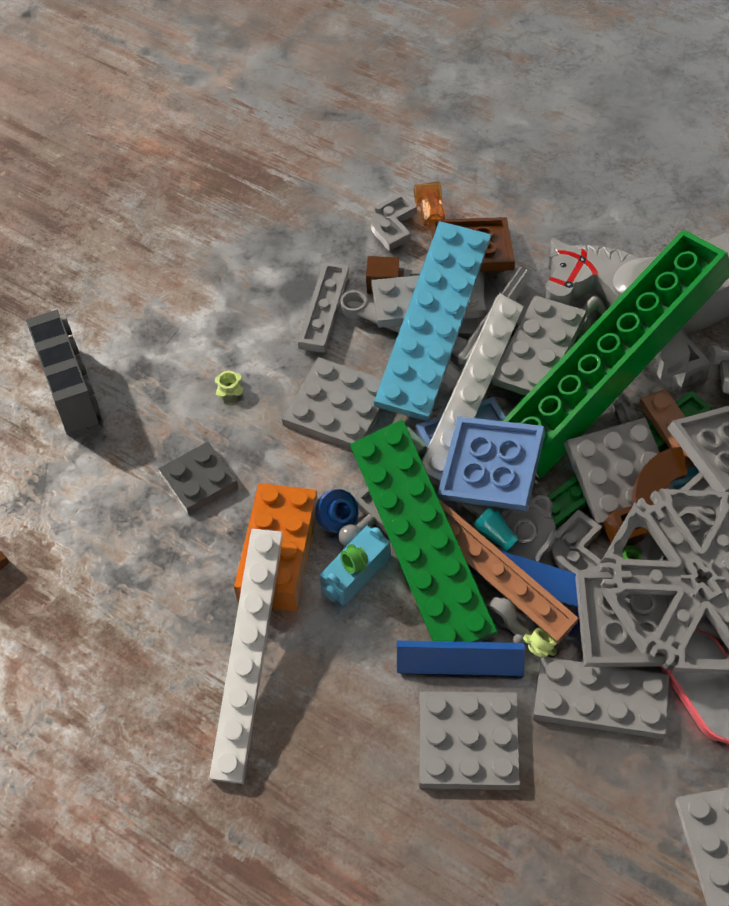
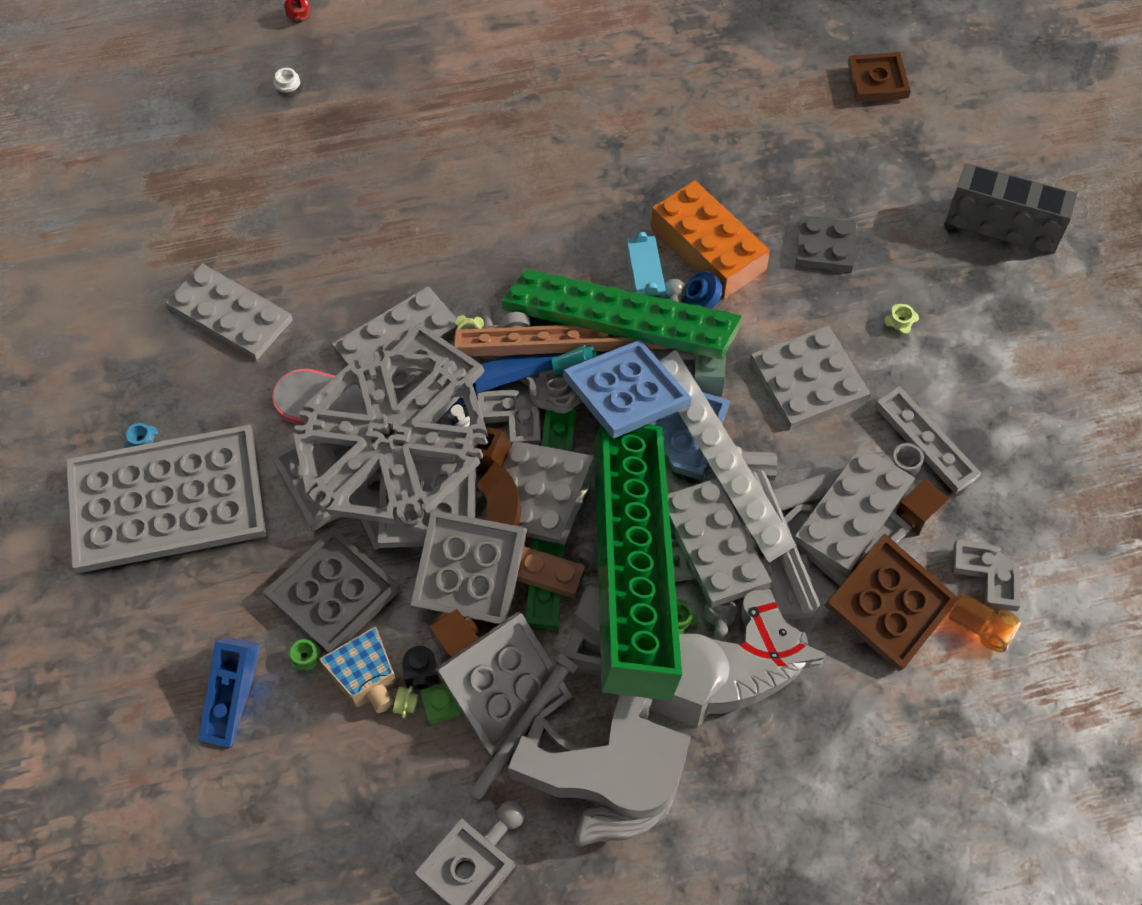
camera: 130 degrees right, 5 degrees up
white plate [209,528,283,784] -> none
bright green plate [340,544,368,574] -> none
medium azure plate [374,221,491,422] -> none
blue tile [397,640,525,676] -> none
light grey plate [419,691,520,790] -> none

